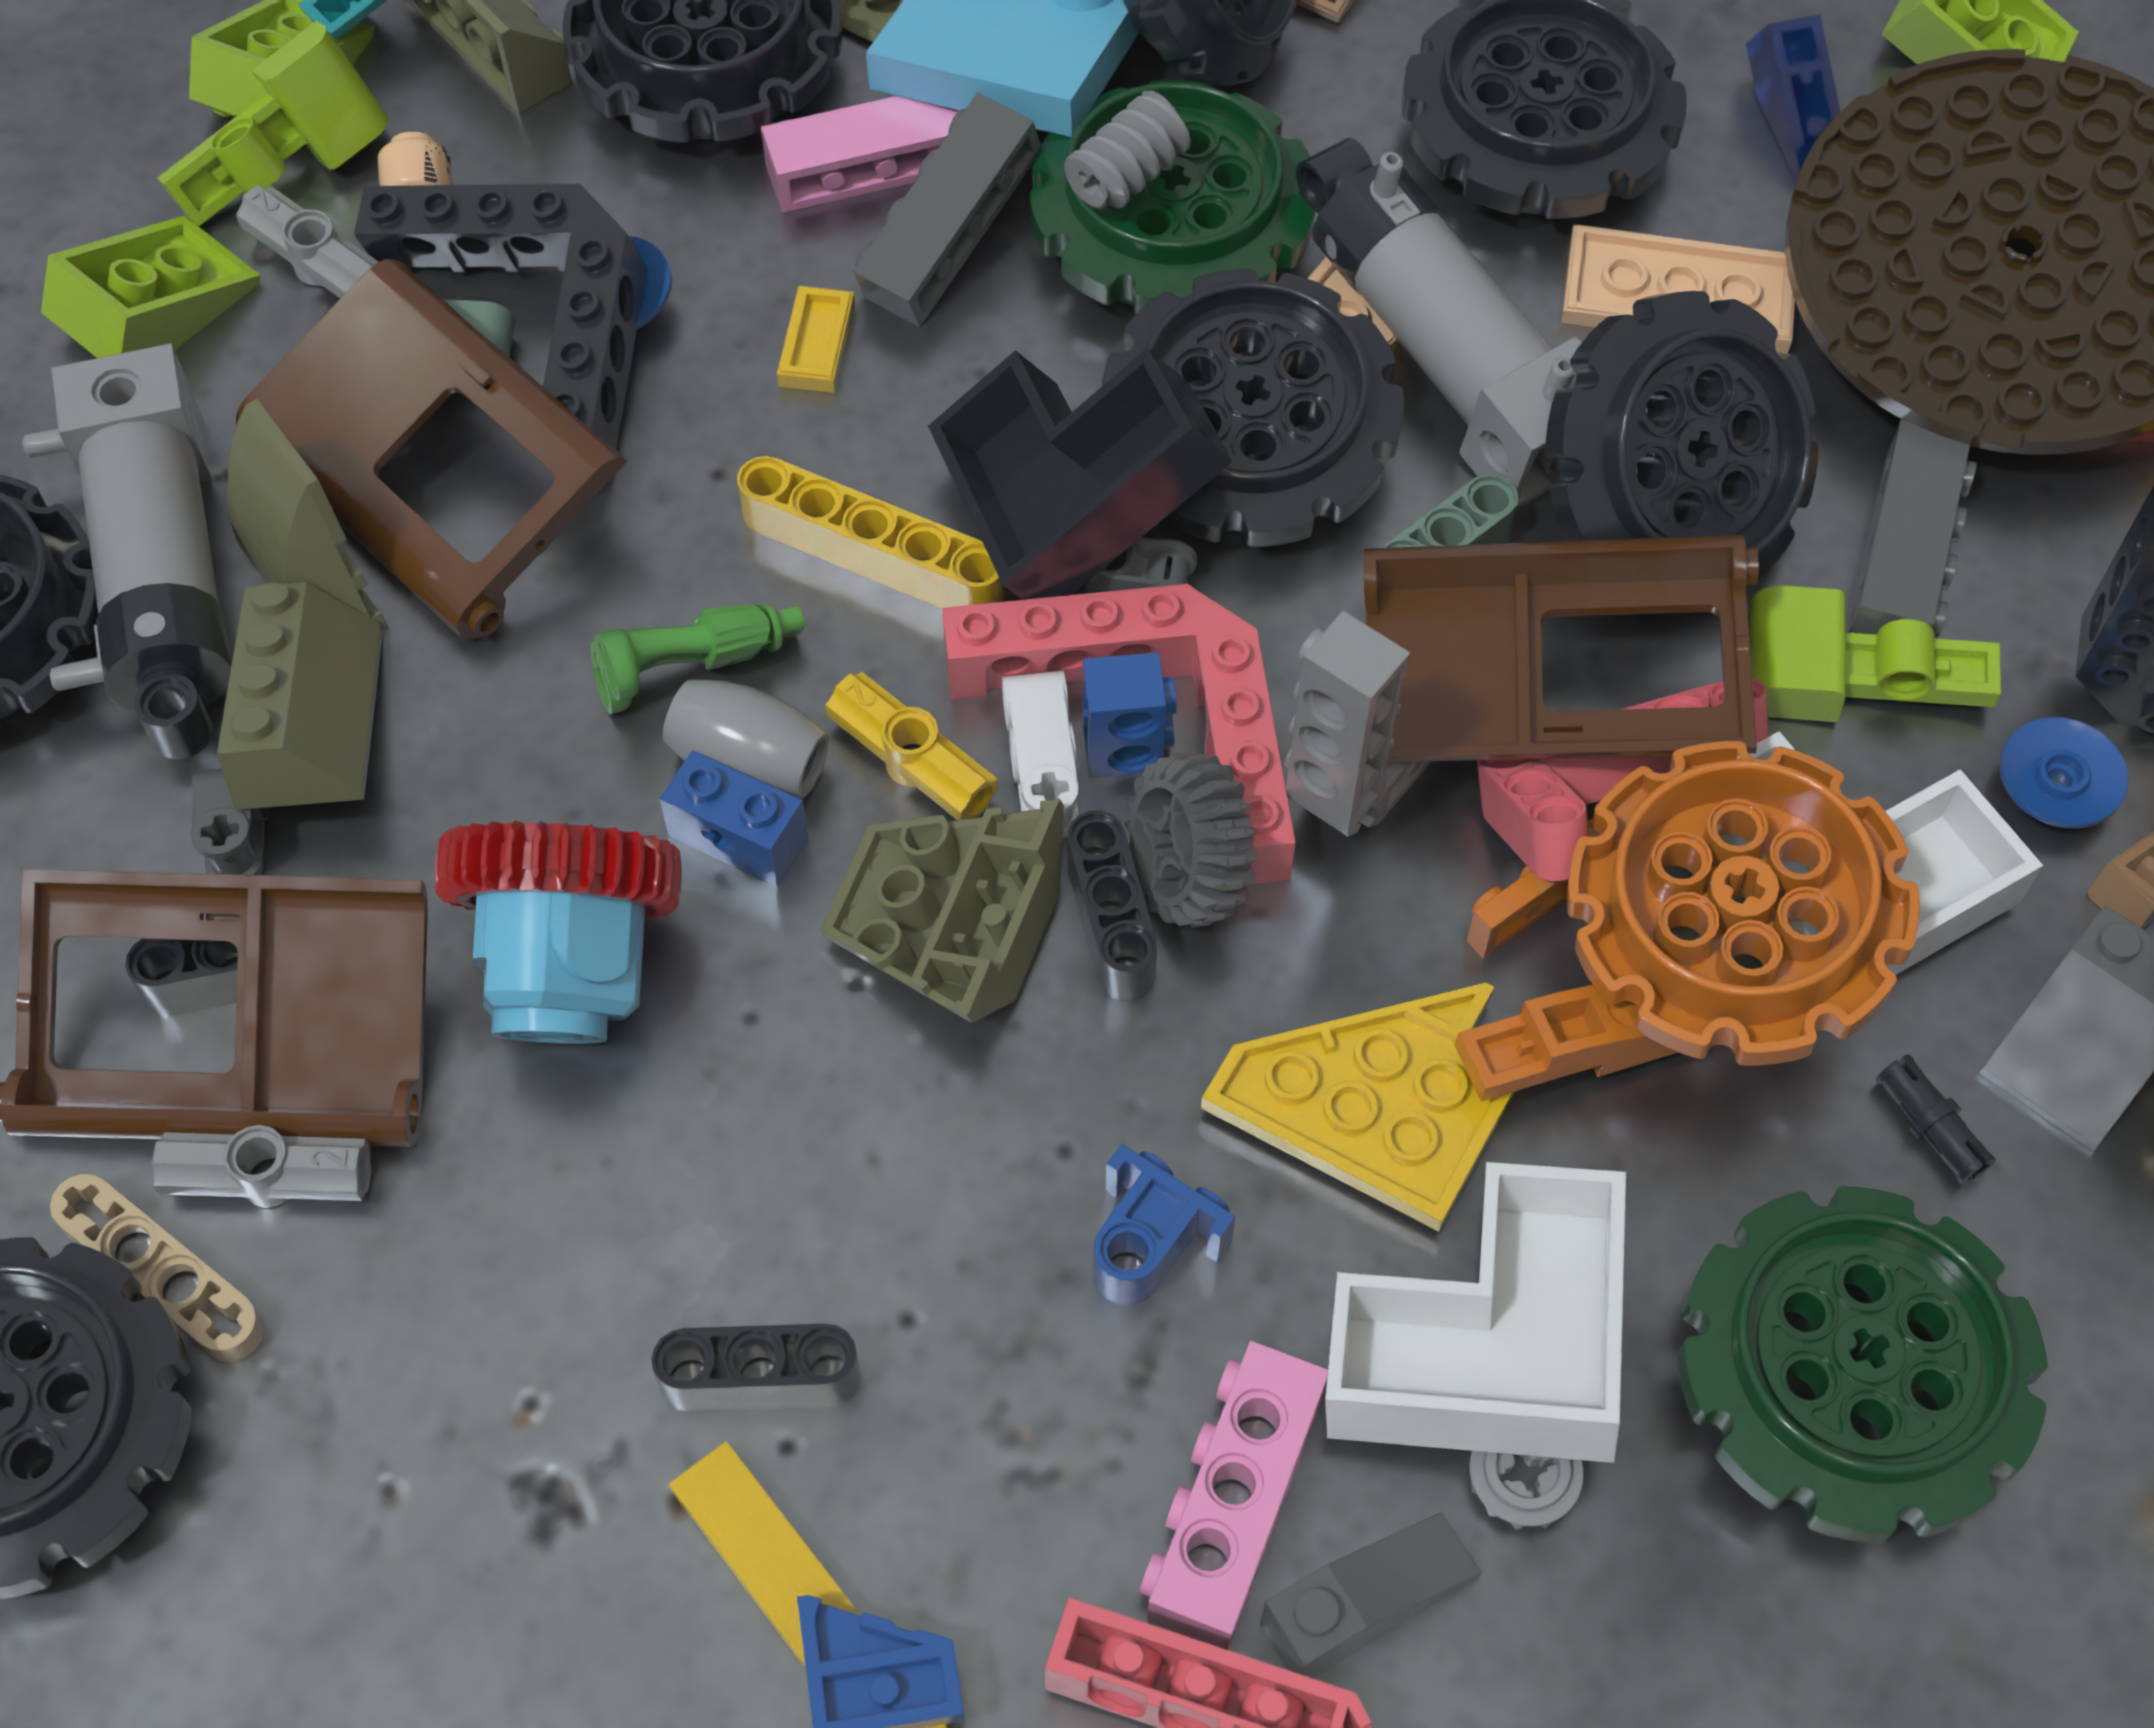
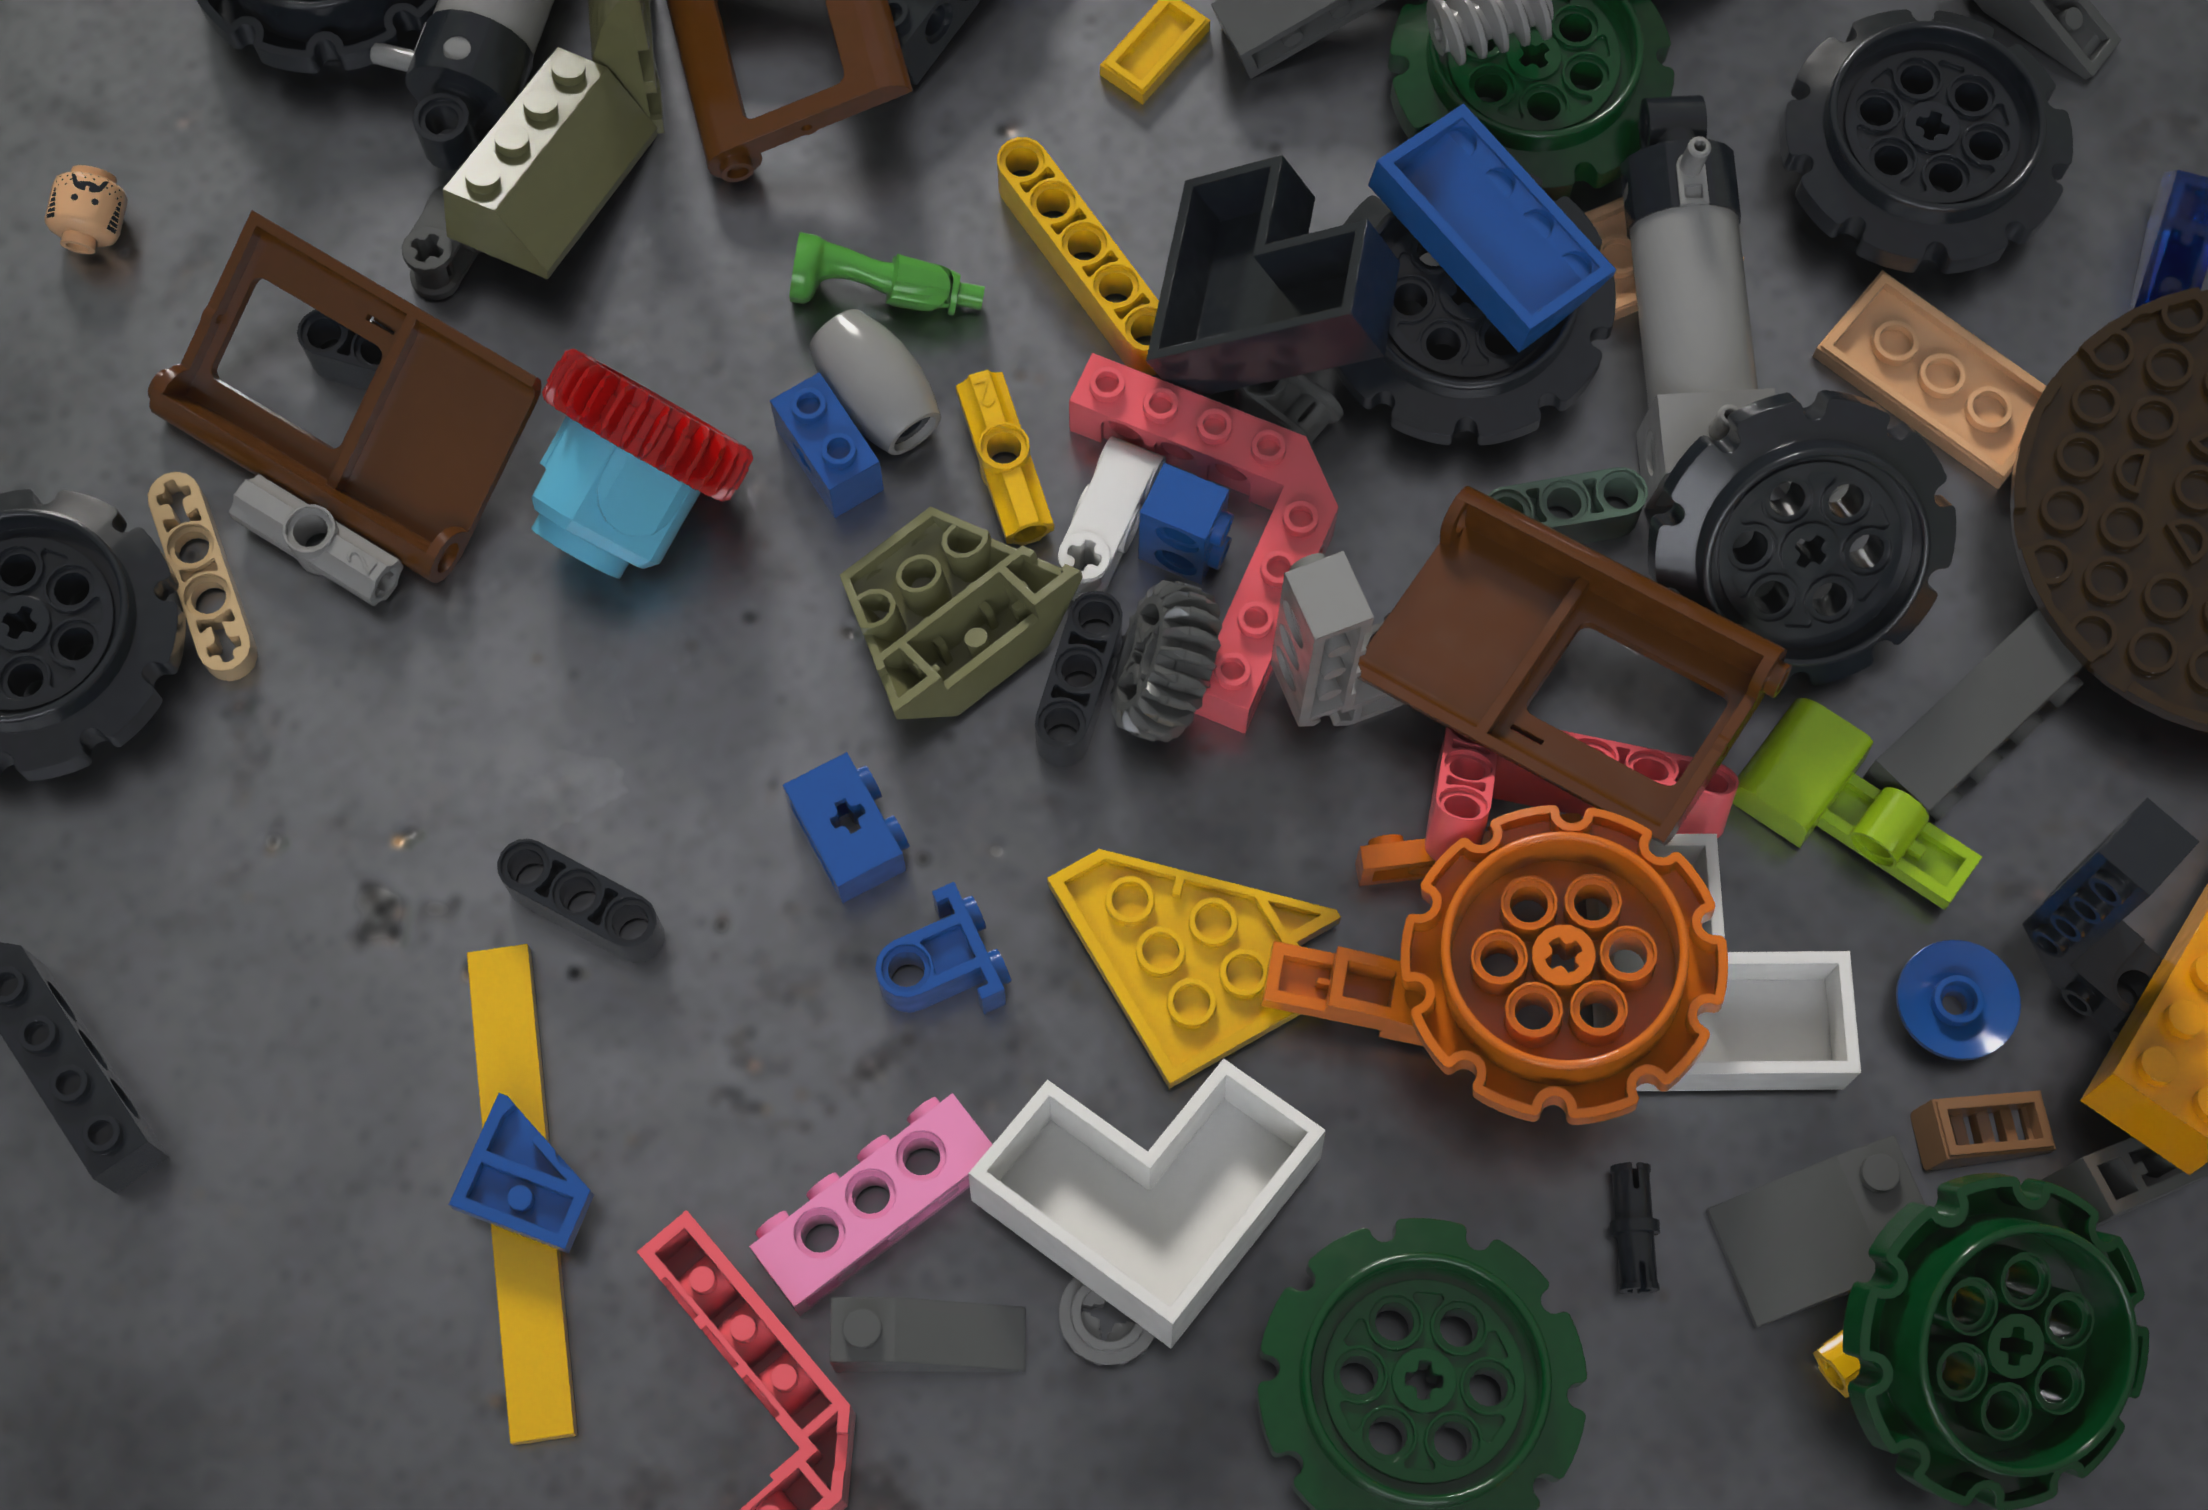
camera: 30 degrees right, 10 degrees up
none -> blue brick [783,752,910,904]
none -> blue slope [1368,103,1616,352]

